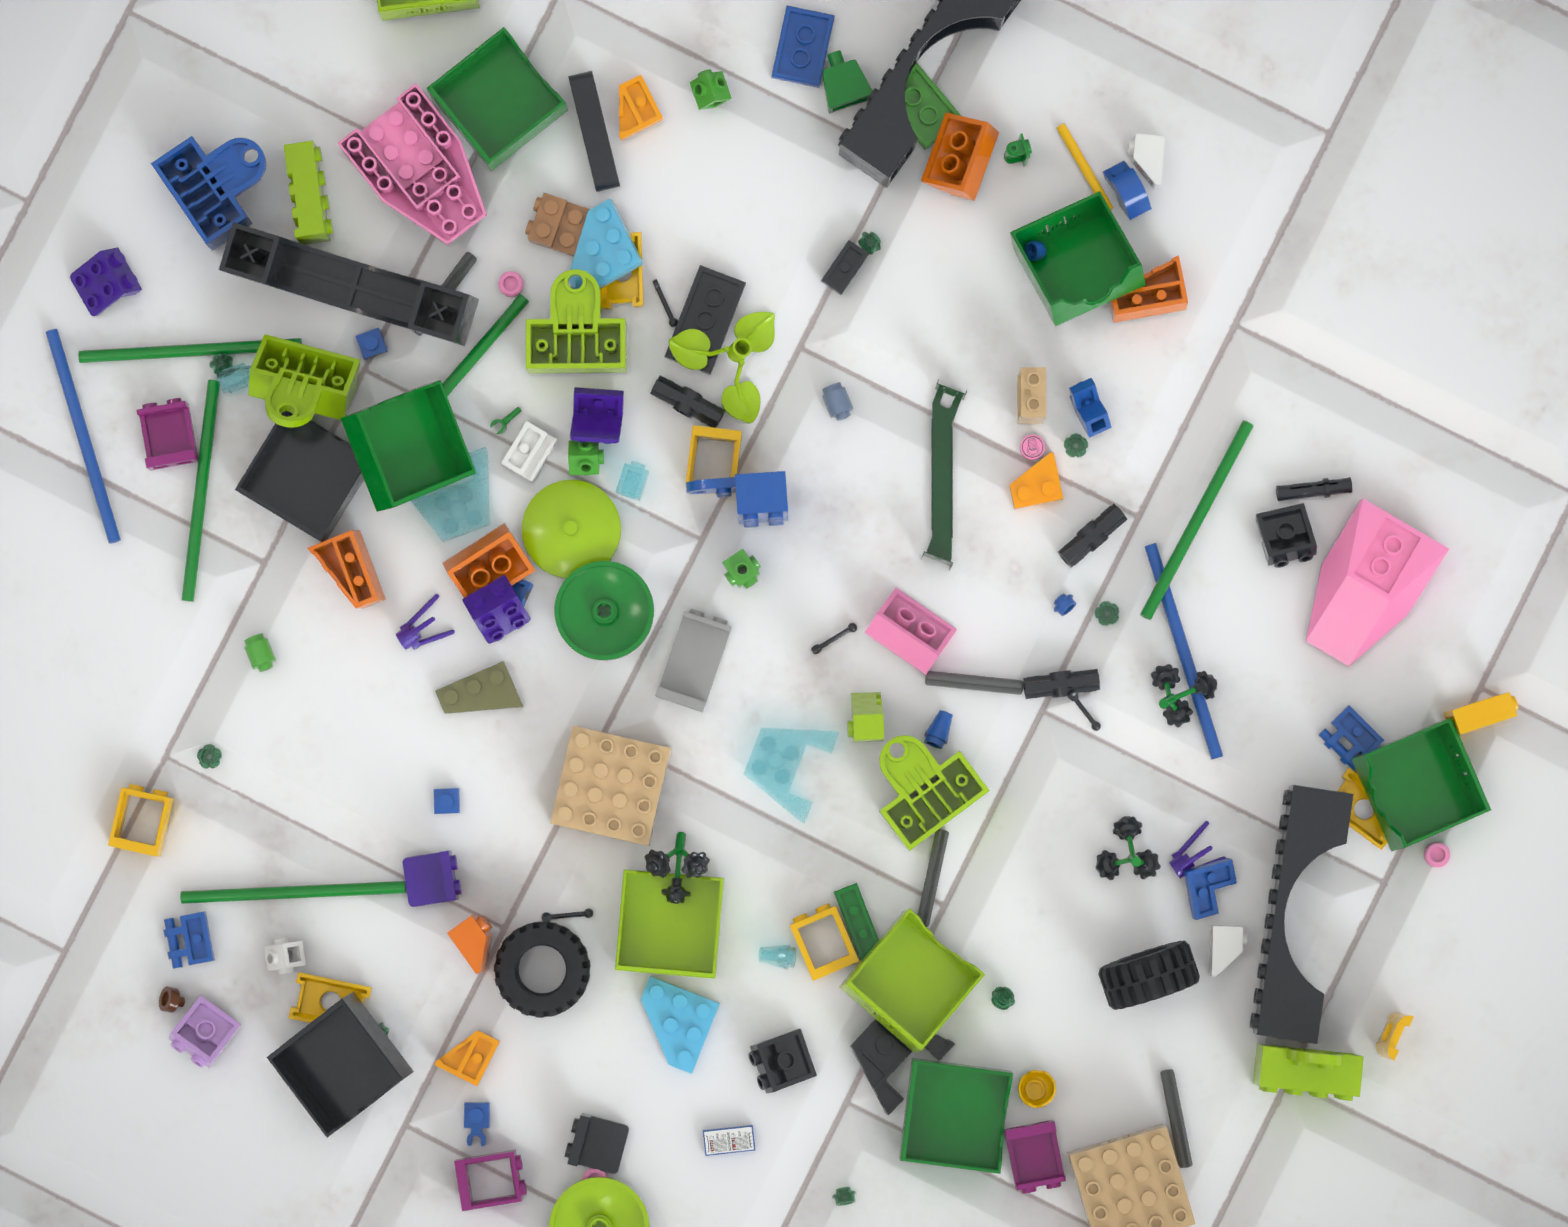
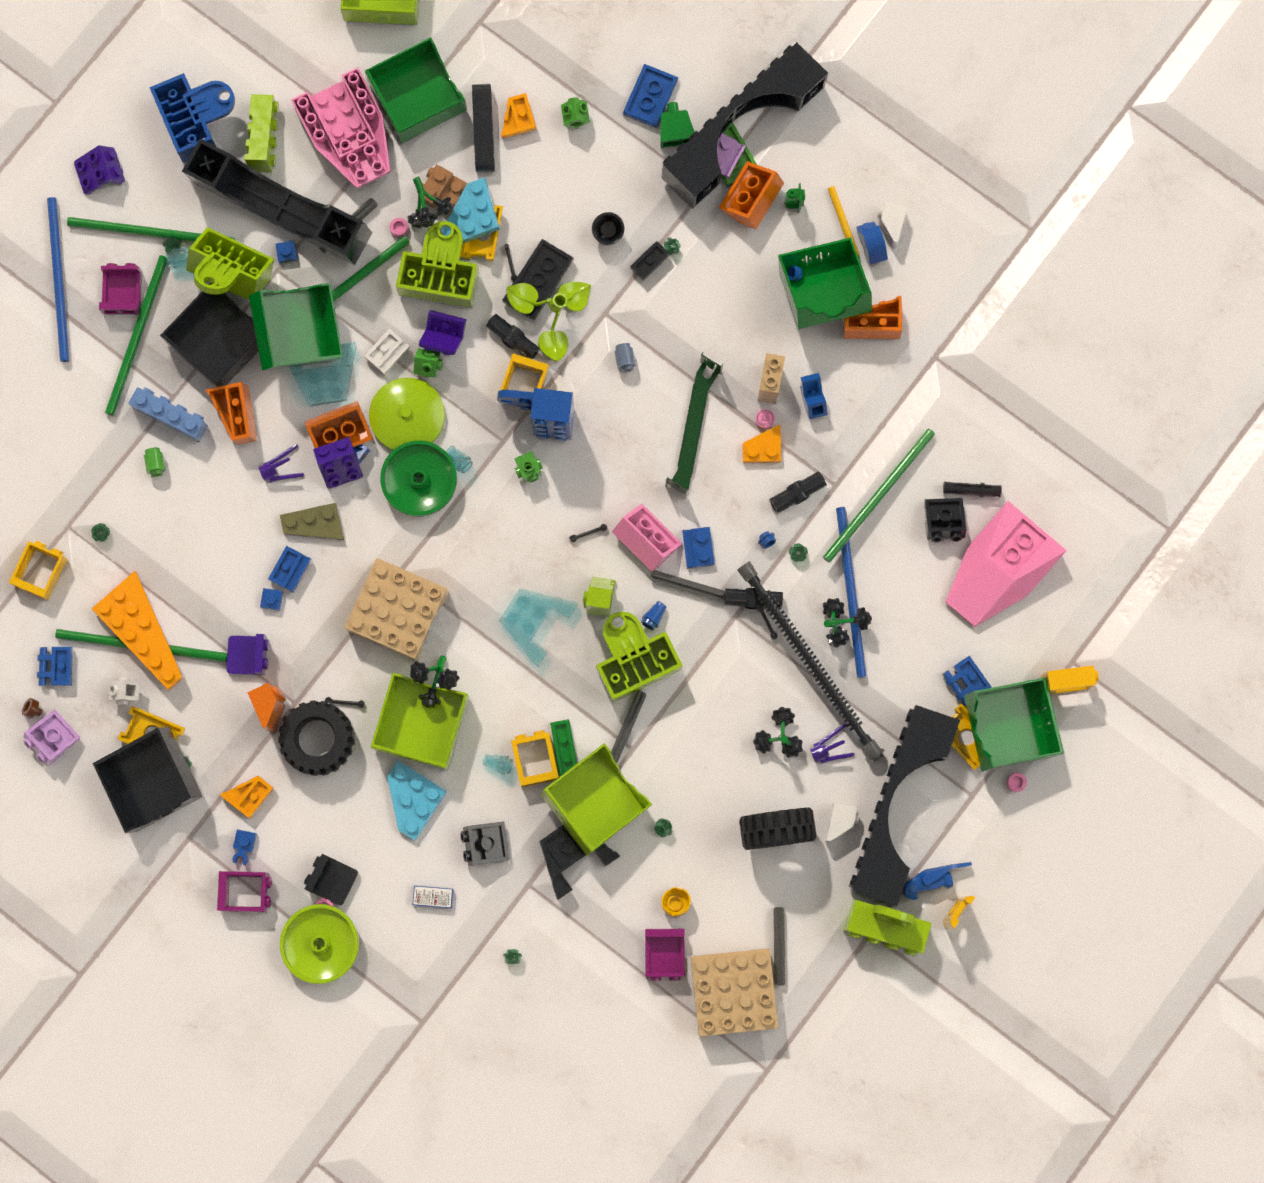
camera: 10 degrees right, 5 degrees down
green hand [490,407,522,434] -> none
clear light blue brick [616,461,649,501] -> none
light grey panel [655,609,731,713] -> none
green piece [899,1058,1013,1174] -> none
clear green plate [1064,433,1088,458] -> none
blue plate [1183,858,1237,920] -> none
none -> light orange wing [91,571,183,691]
none -> medium blue brick [128,387,208,442]
none -> blue plate [268,546,312,592]
none -> black plant [407,176,452,229]
none -> clear light blue cone [446,446,473,473]
none -> black helmet [592,212,625,245]
none -> blue plate [682,527,714,569]
none -> lavender plate [717,133,746,179]
none -> black hose [737,561,885,762]
none -> blue animal [903,862,972,900]

